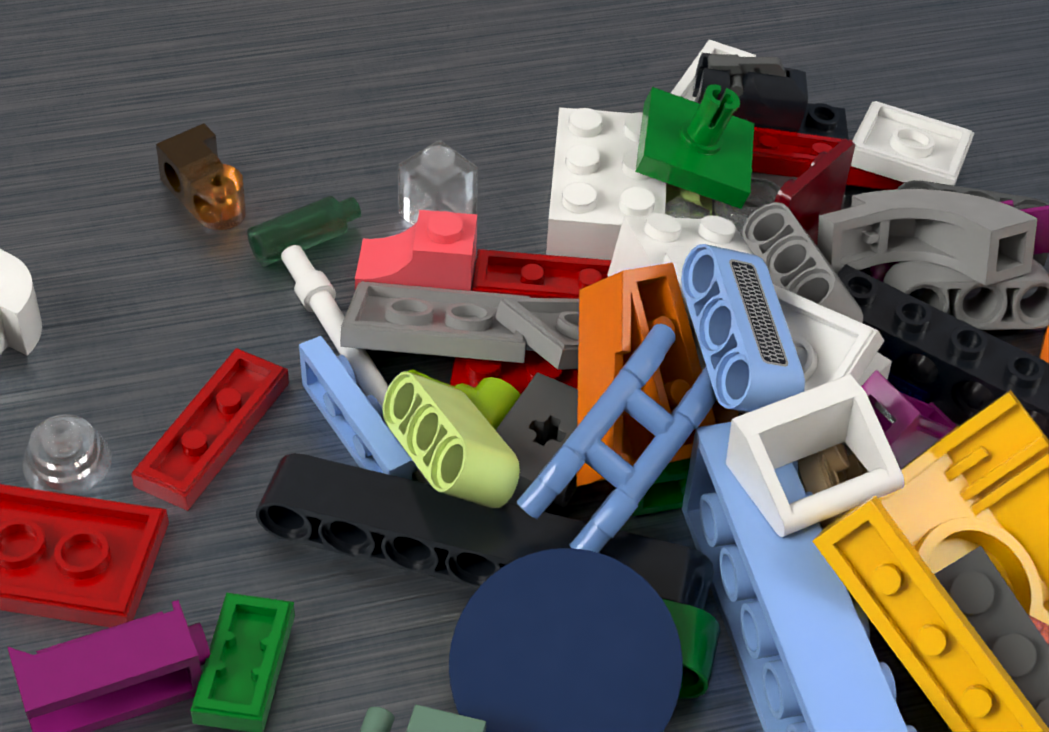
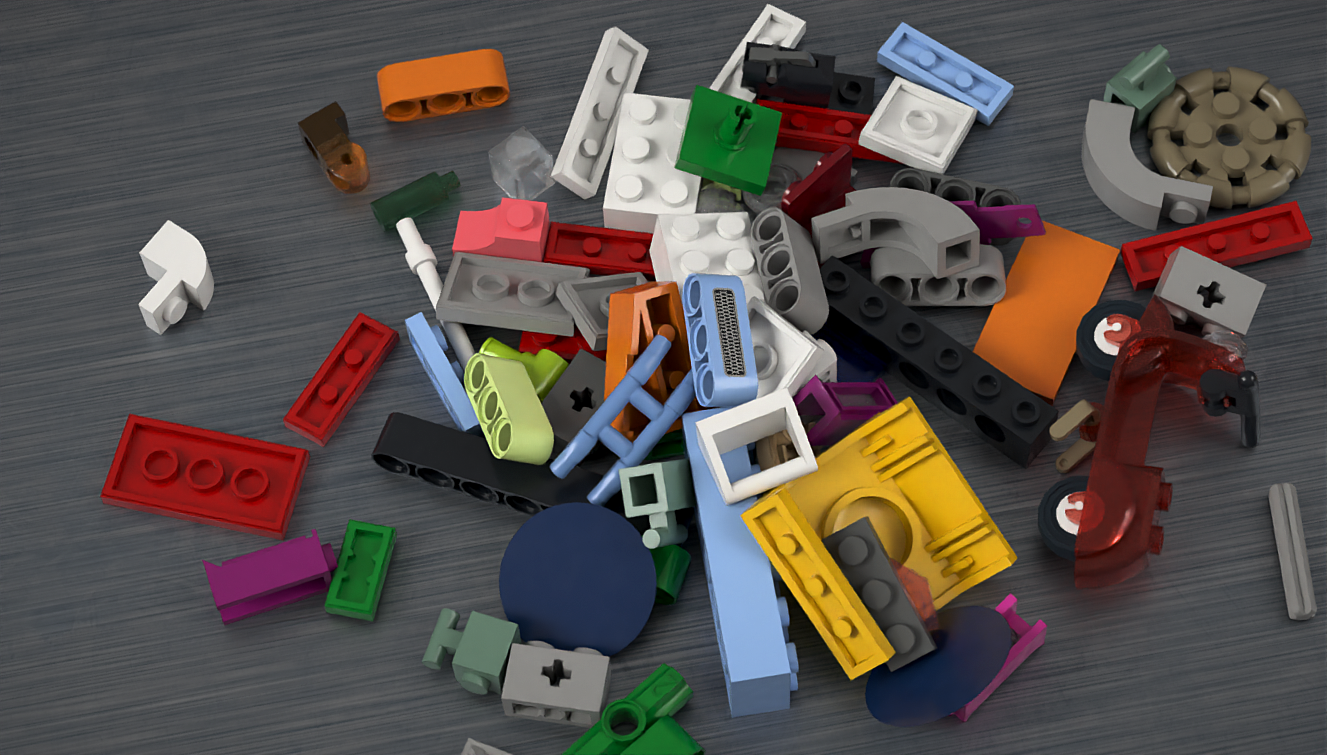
camera: 10 degrees right, 15 degrees up
clear cone [22,414,112,496] -> none
none -> orange beam [377,49,510,122]
none -> white plate [550,26,649,200]
none -> sand green brick [618,458,696,549]
none -> light blue plate [877,22,1014,126]

